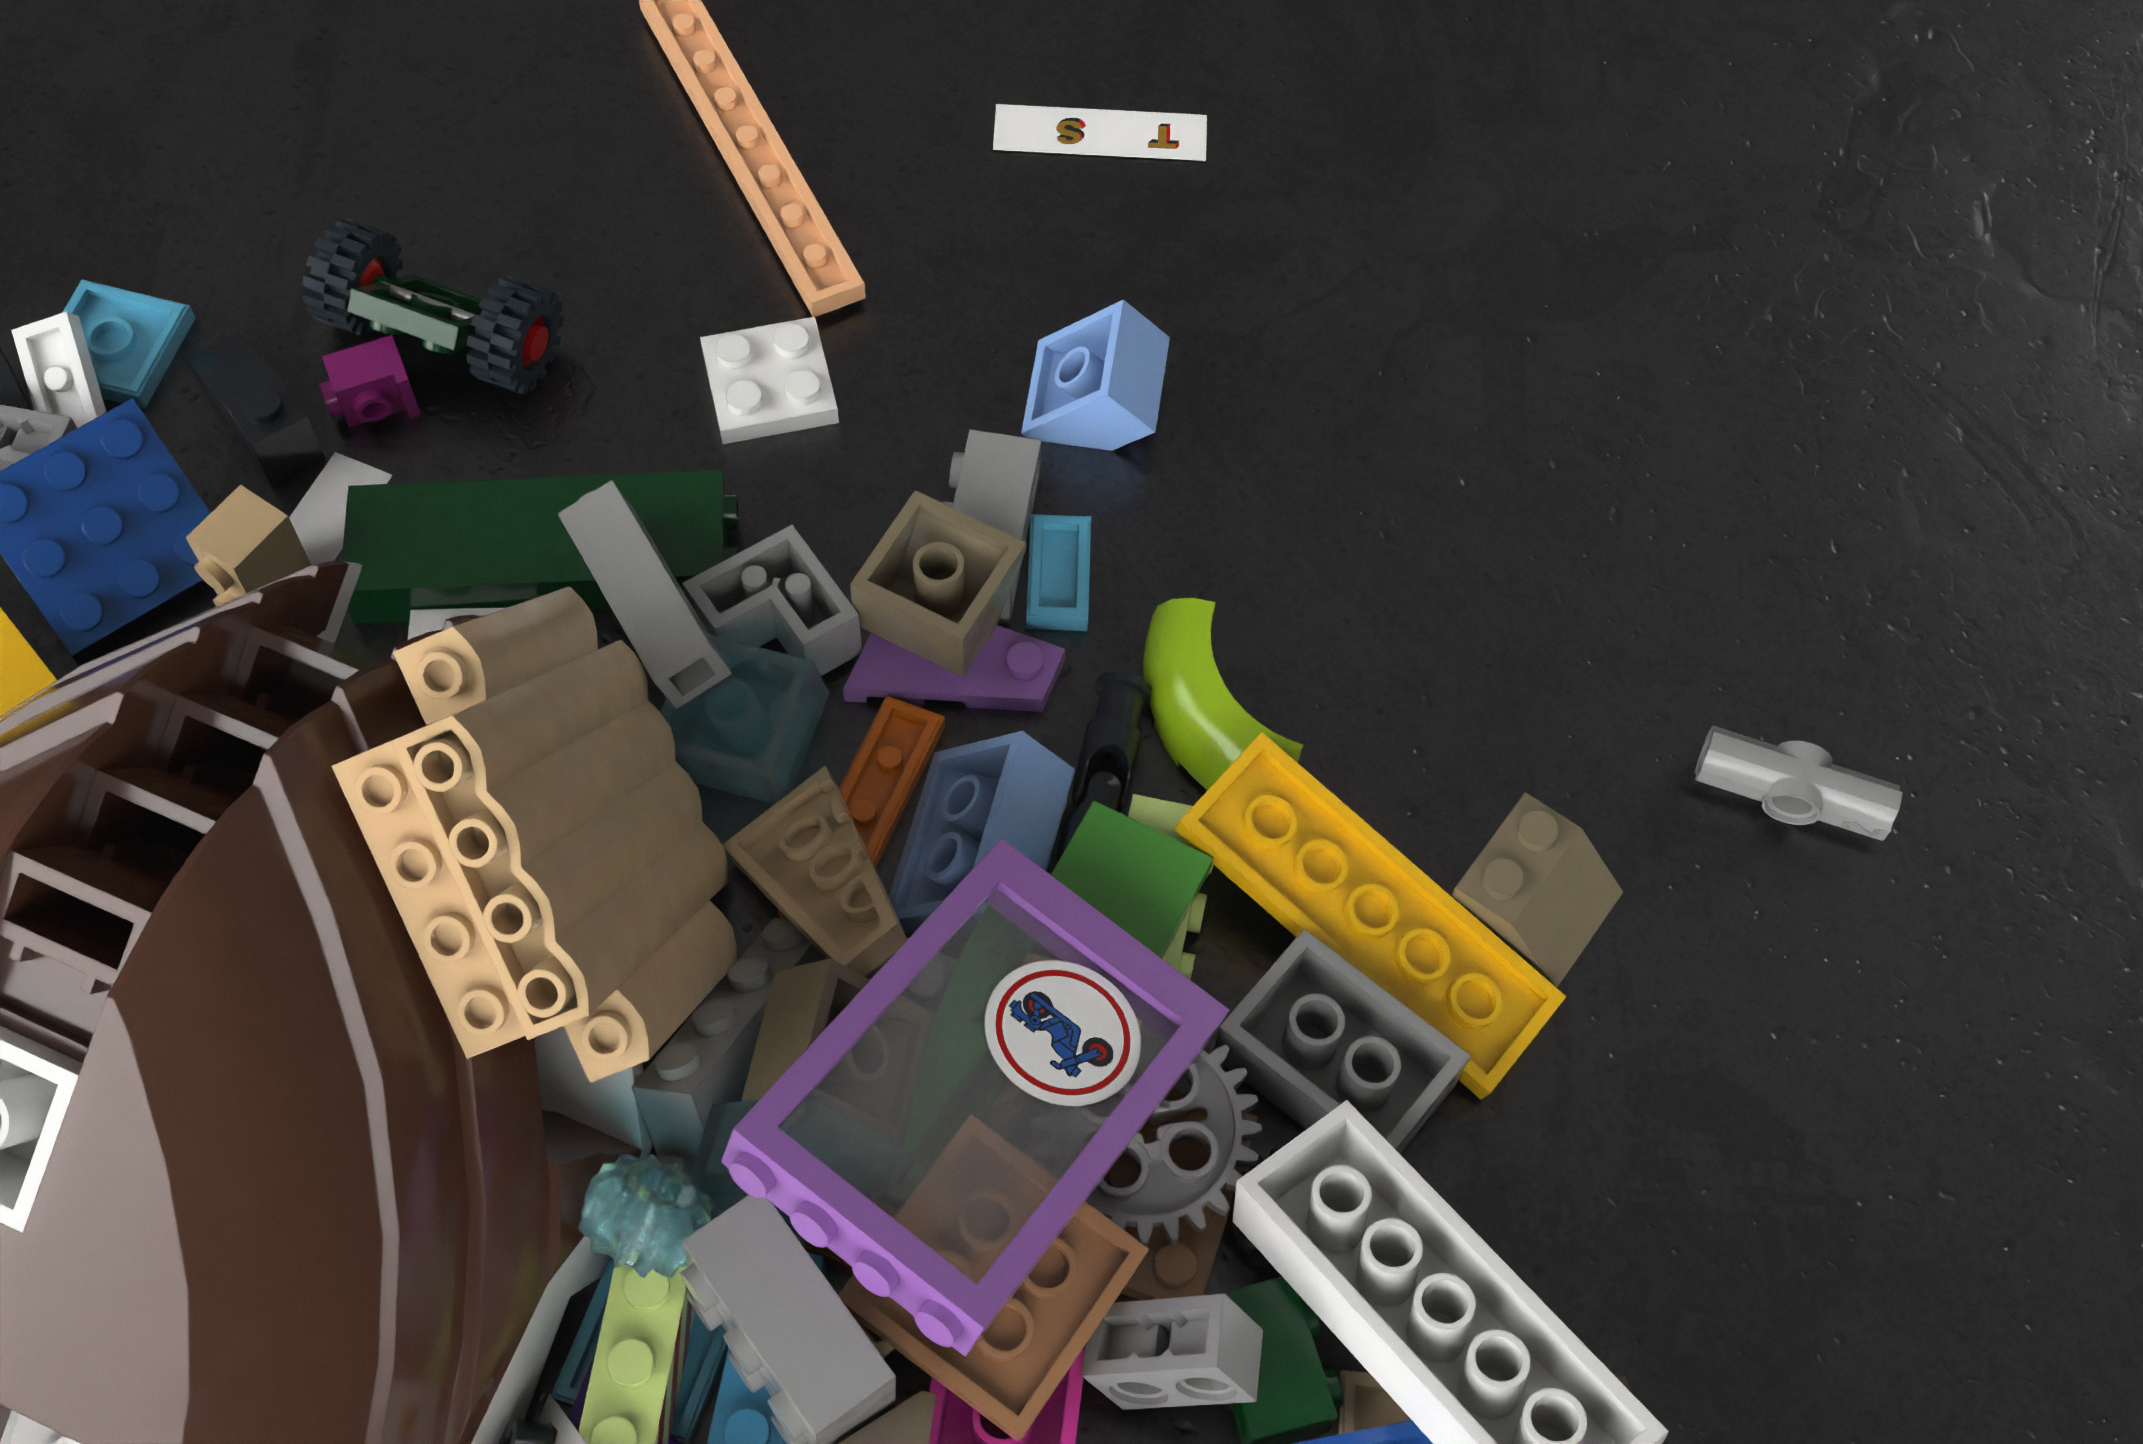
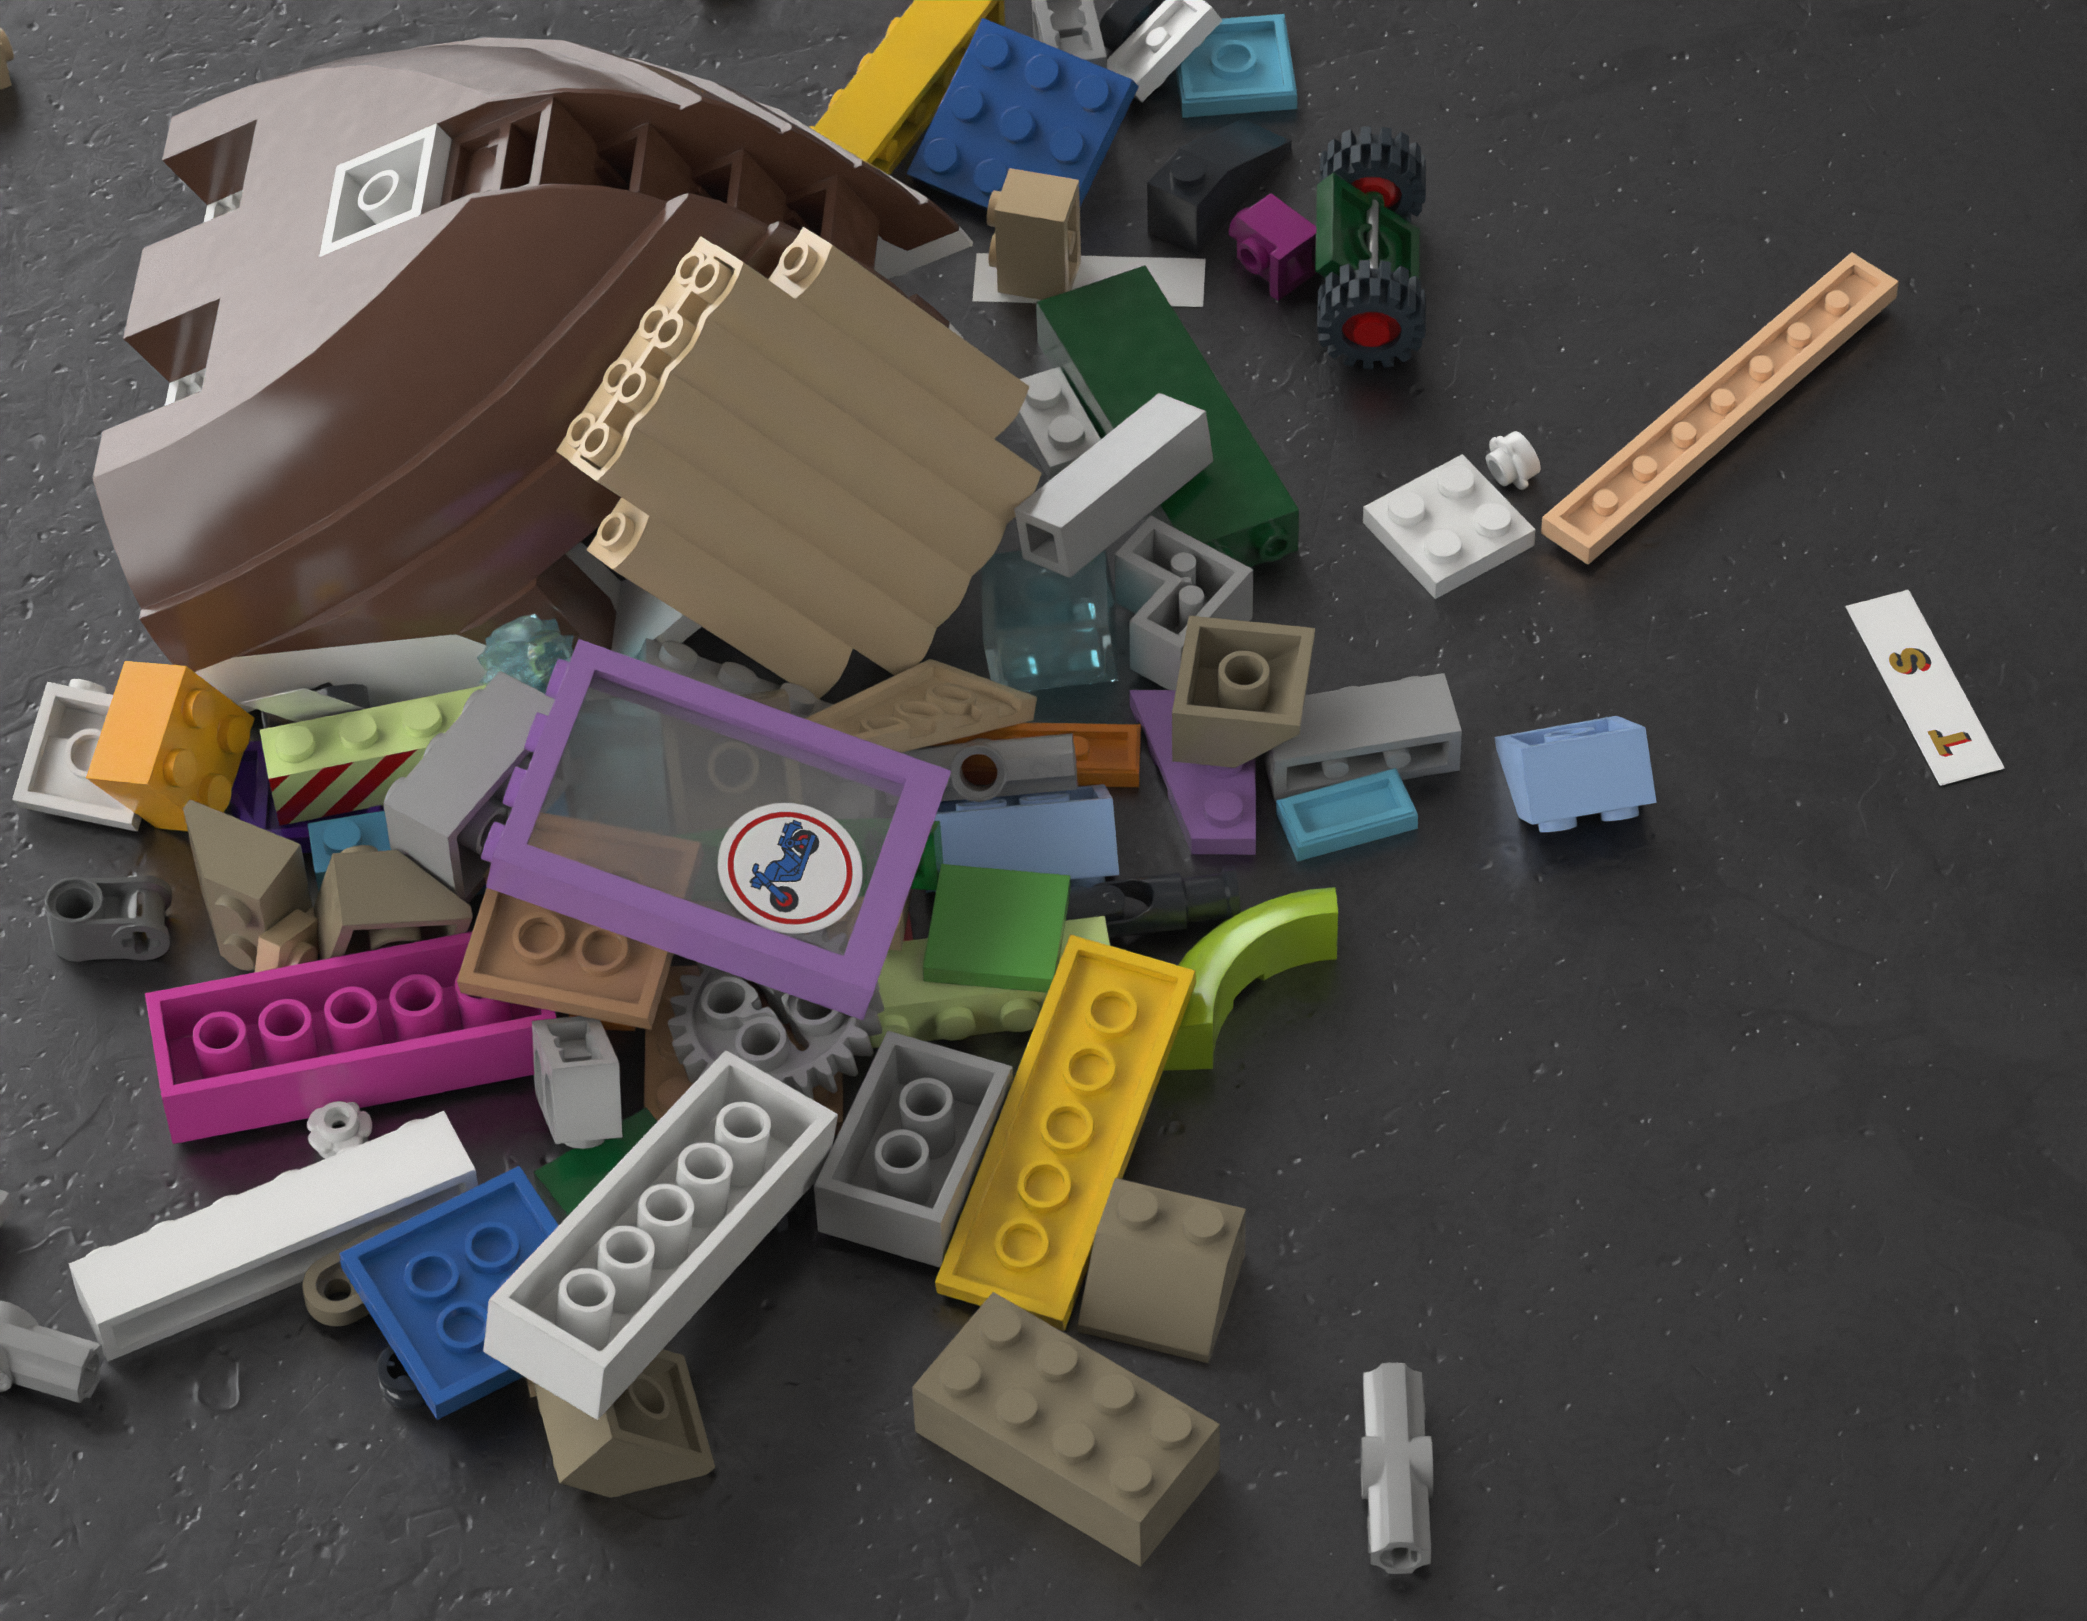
camera: 75 degrees right, 10 degrees down
none -> light grey piece [884,733,1078,806]
none -> dark tan brick [912,1292,1220,1567]
none -> white plate [1486,431,1541,490]

